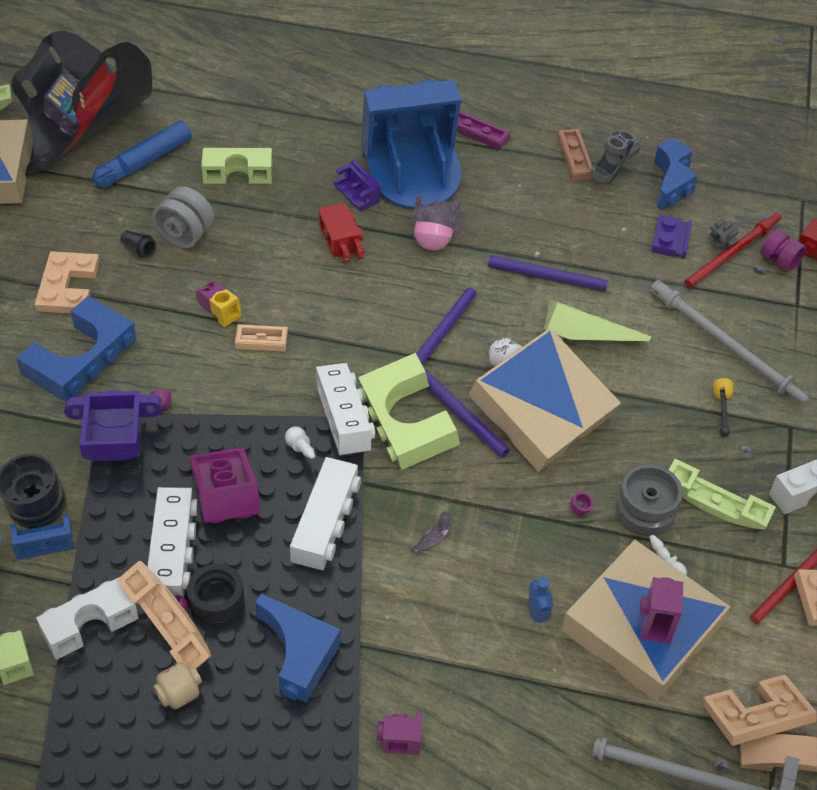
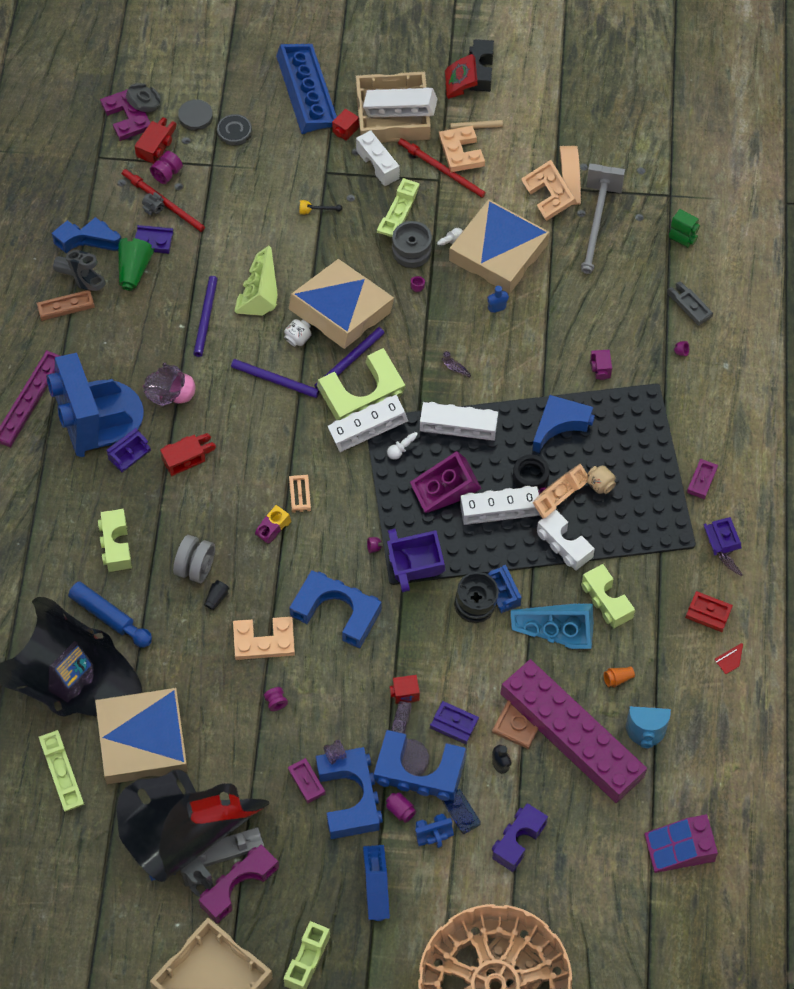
camera: 95 degrees left, 10 degrees up
magenta brick [639,577,684,644] -> none
light grey bar [650,280,808,403] -> none
none -> green cone [118,238,155,291]

